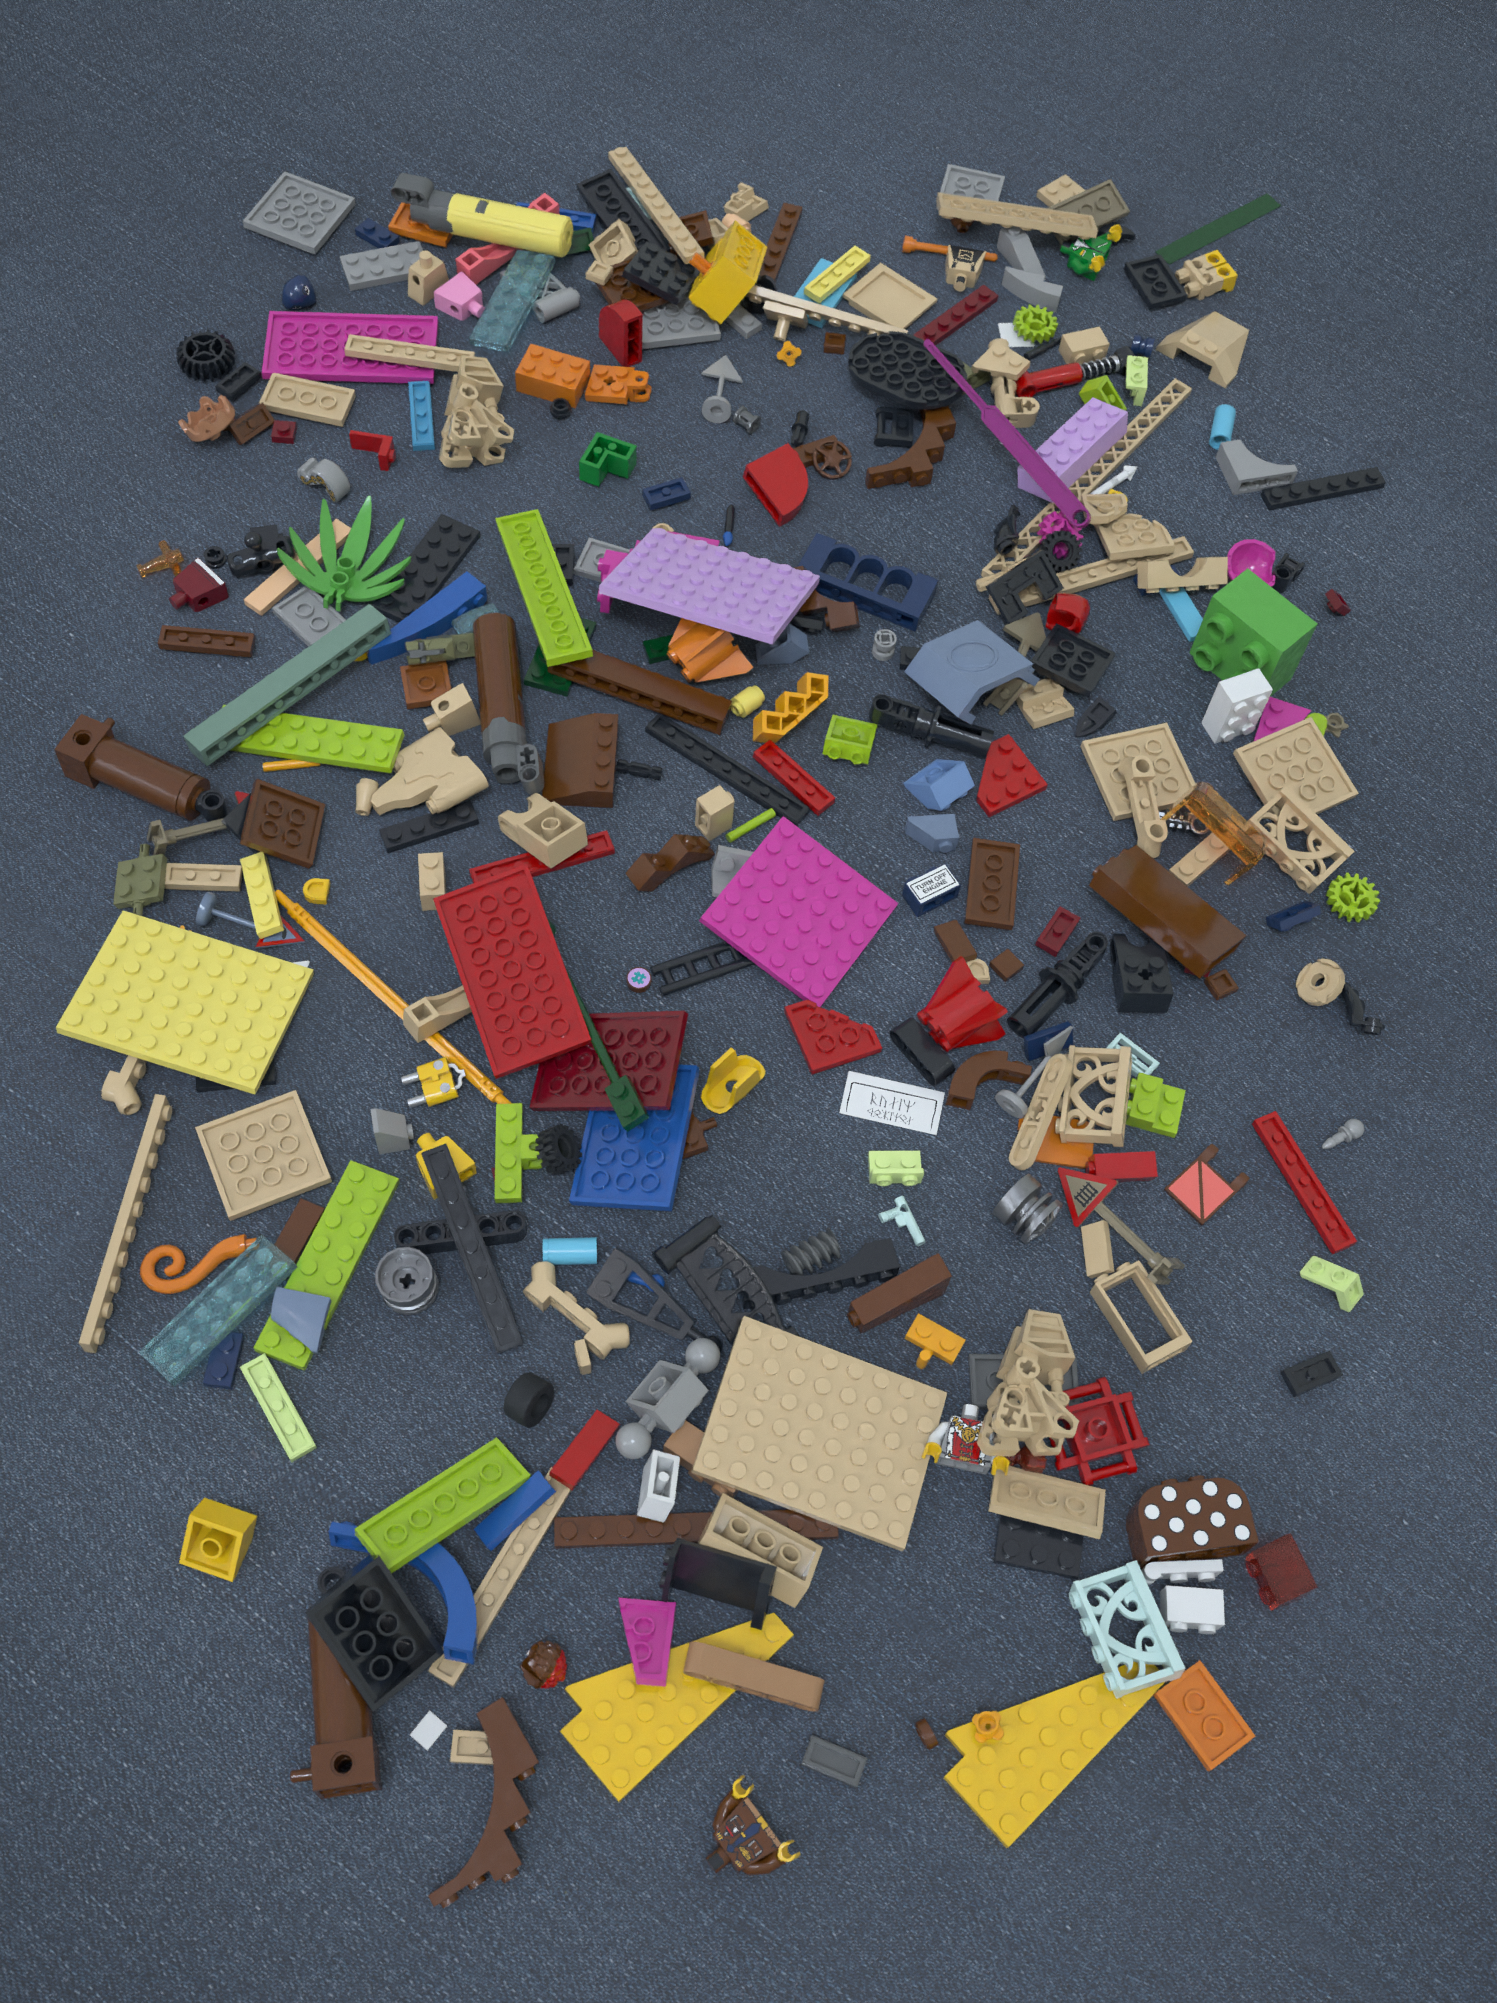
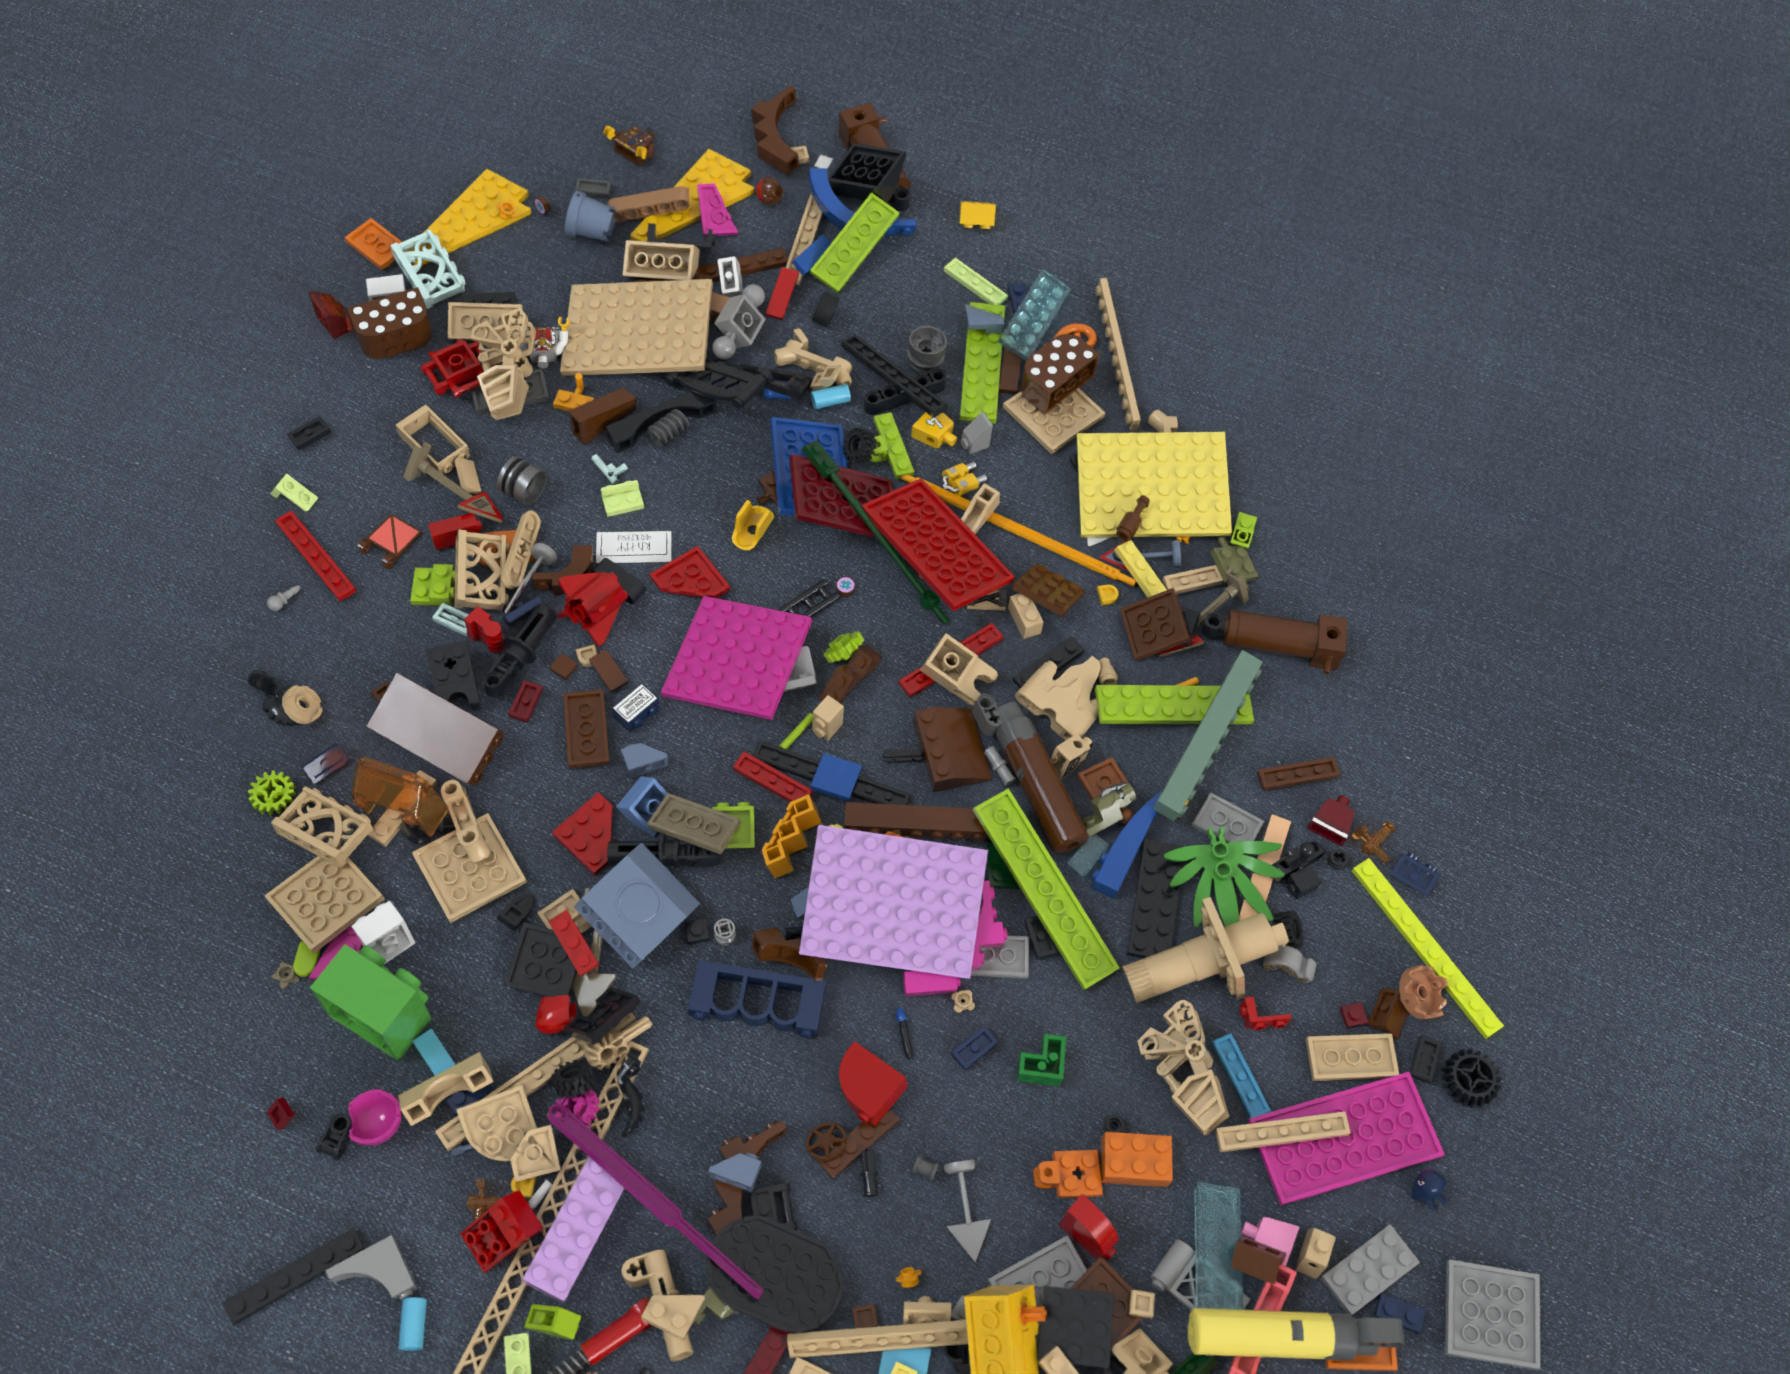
camera: 165 degrees right, 0 degrees up
none -> red slope [460,1190,544,1273]
none -> red legs [464,606,504,654]
none -> clear orange piece [467,1178,502,1222]
none -> red plate [548,910,600,977]
none -> sand blue piece [564,190,617,242]
none -> dark tan tile [647,793,741,855]
none -> sand blue slope [708,1153,762,1193]
none -> tan slope [810,365,842,391]
none -> blue tile [810,753,862,802]
none -> lime gear [823,631,864,663]
none -> light grey pin [984,746,1016,786]
none -> reddish brown plate [1012,563,1085,617]
none -> reddish brown brick [1021,334,1099,415]
none -> reddish brown piece [1116,495,1150,541]
none -> tan piece [1122,897,1289,1003]
none -> lime slope [1230,512,1257,549]
none -> reddish brown panel [1230,1236,1286,1284]
none -> black tyre [1273,910,1304,948]
none -> neon yellow plate [1352,858,1504,1039]
none -> dark blue bracket [1390,852,1440,896]

